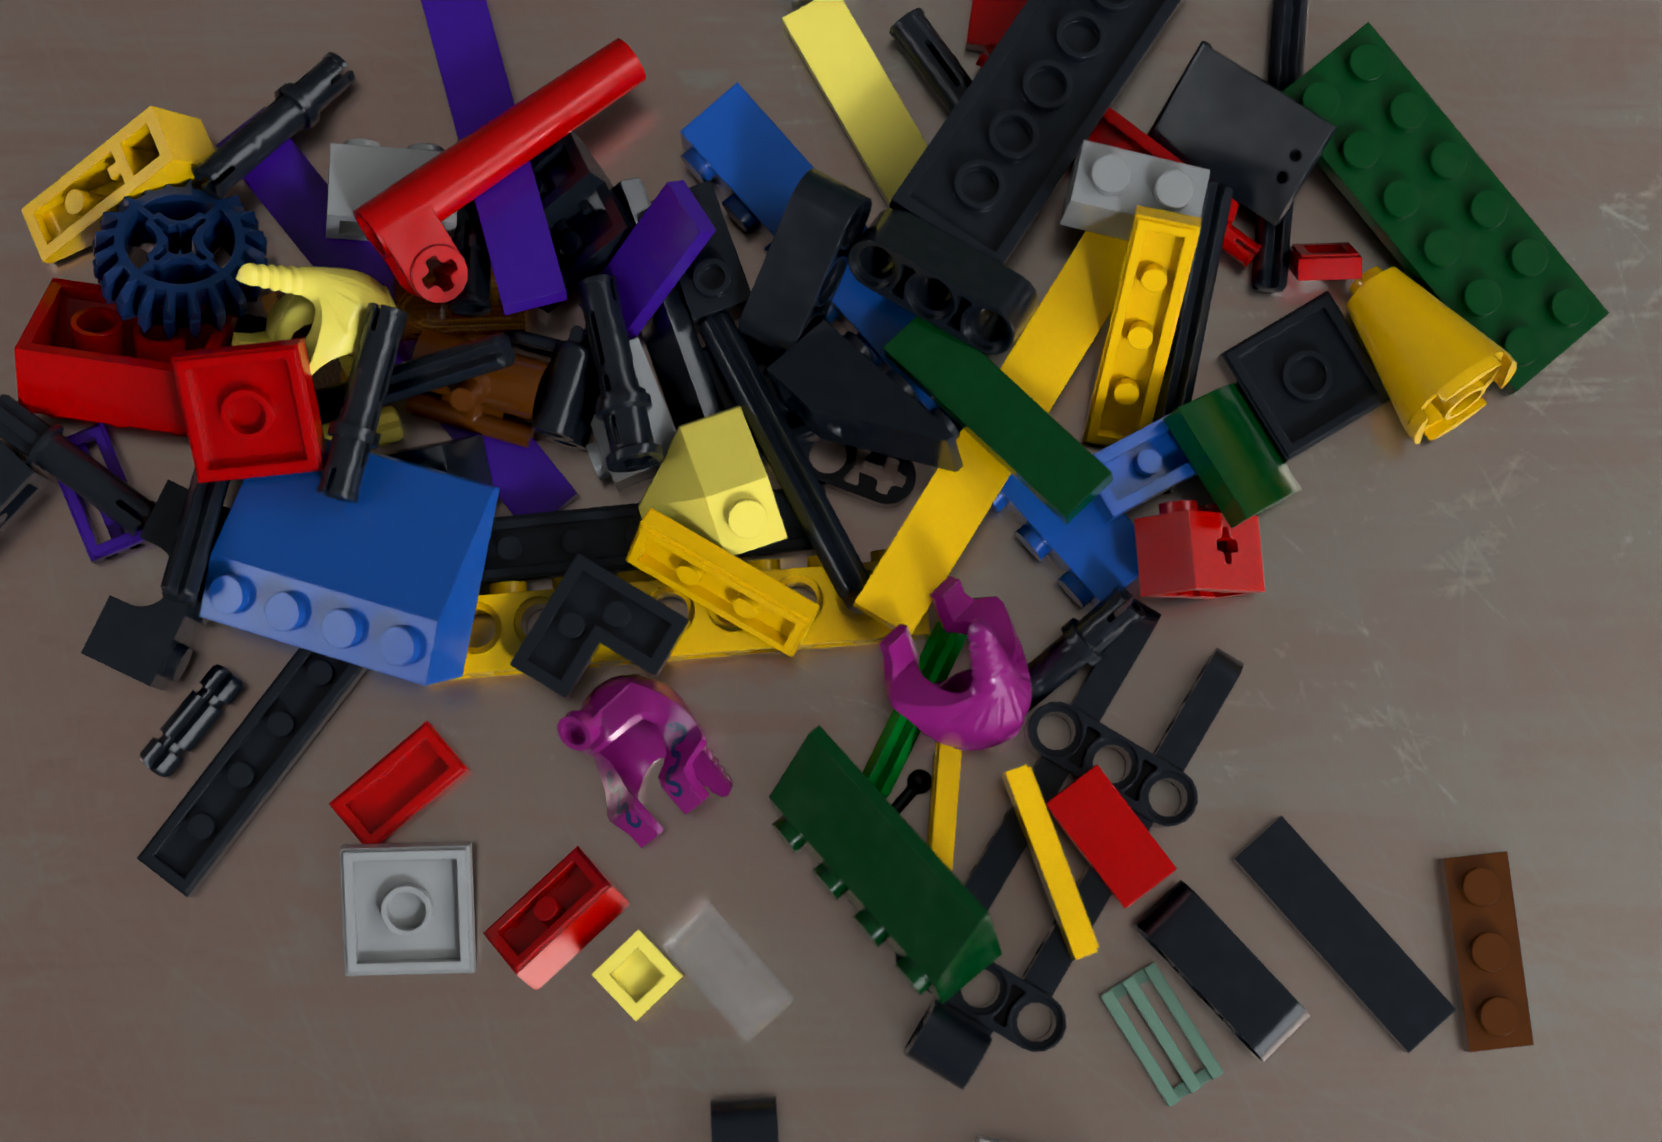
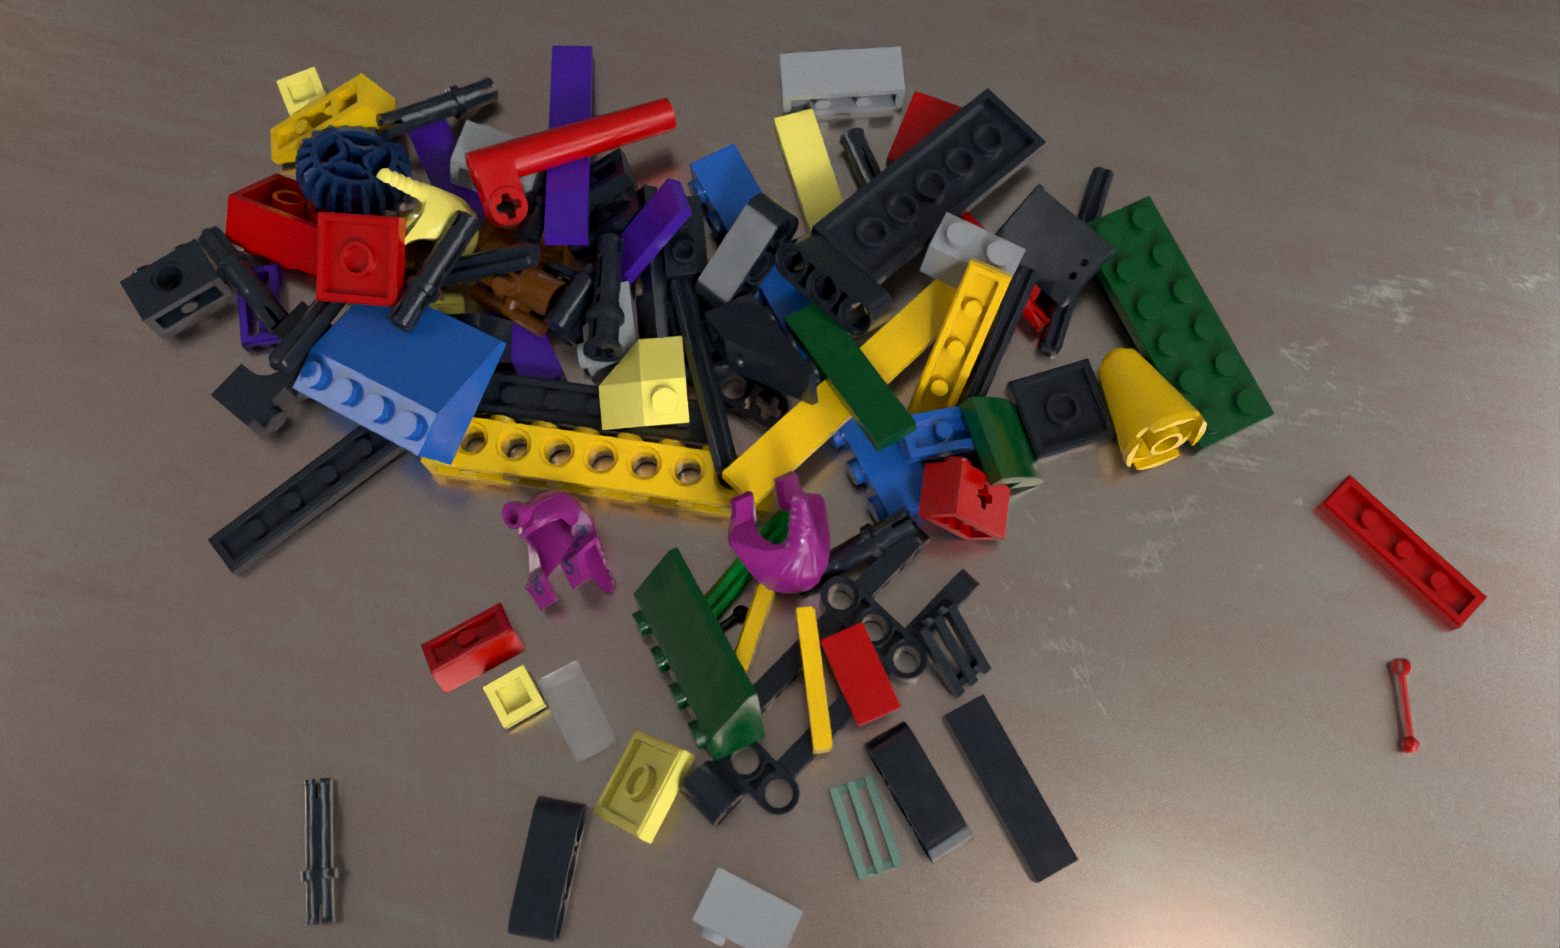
camera: 15 degrees right, 10 degrees down
black axle [139,664,243,777] -> none
red tile [329,721,470,844] -> none
light grey tile [340,841,477,976] -> none
black plate [510,553,691,700] -> none
yellow tile [625,507,821,658] -> none
red tile [1288,242,1362,281] -> none
reddish brown plate [1439,851,1534,1052] -> none
none -> light yellow plate [276,67,327,116]
none -> light yellow tile [593,729,696,844]
none -> black tile [911,598,992,697]

